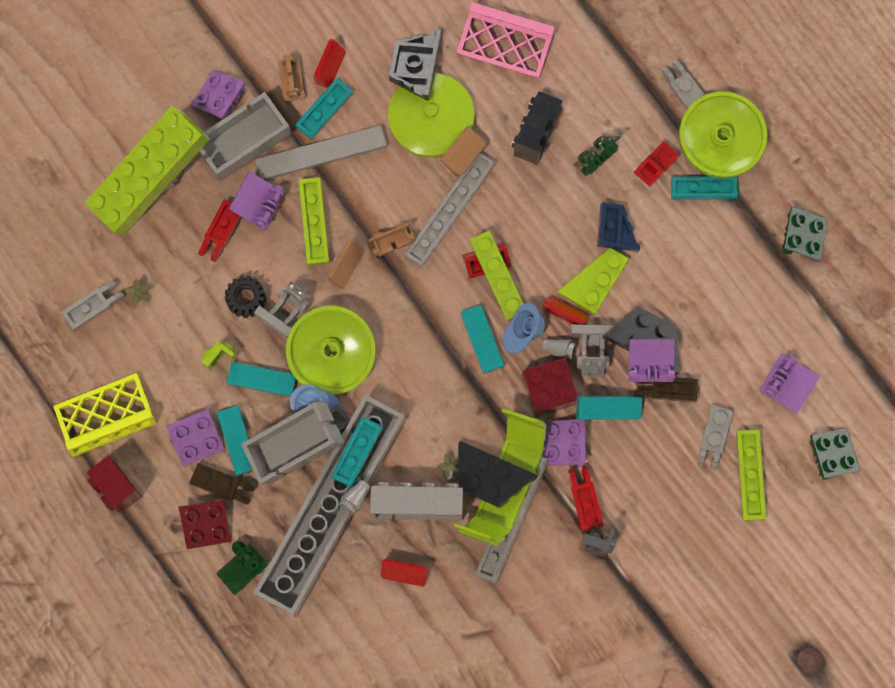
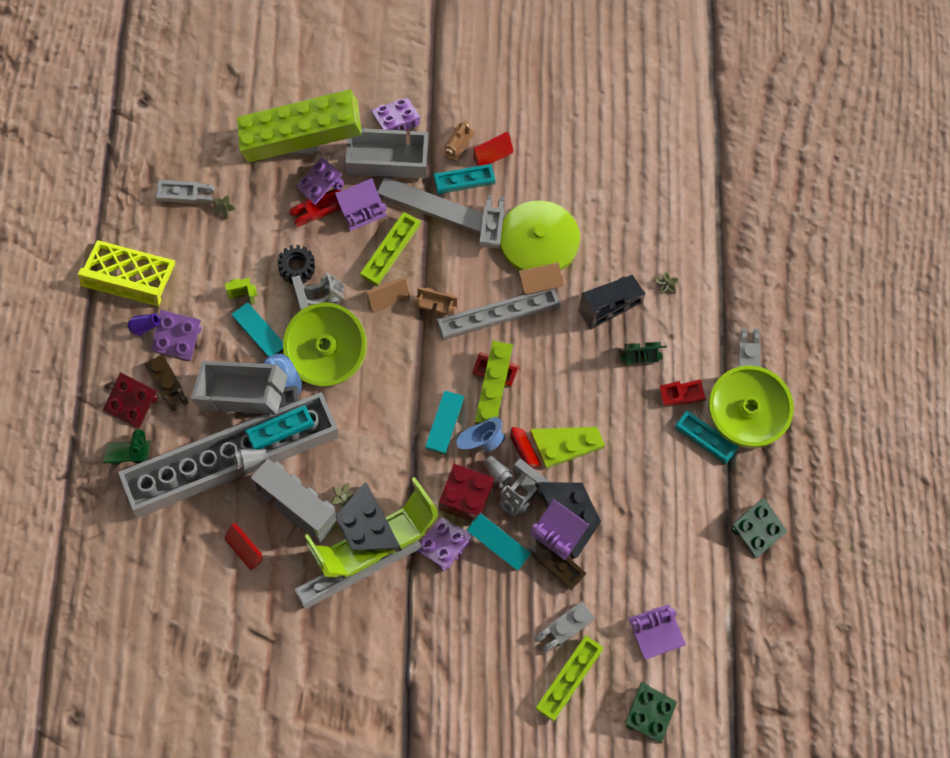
camera: 30 degrees right, 10 degrees down
dark red brick [86,455,142,514] -> none
teal tile [217,406,253,476] -> none
wing [389,29,442,101] -> none
bright pink fence [457,2,554,79] -> none
red hinge [568,466,604,532] -> none
dark grey bracket [579,528,618,558] -> none
dark blue wing [597,202,640,252] -> none
none -> dark purple cone [128,313,160,336]
none -> medium lavender hinge [296,157,344,205]
none -> light grey hinge [479,195,504,249]
none -> olive plant [655,271,679,294]

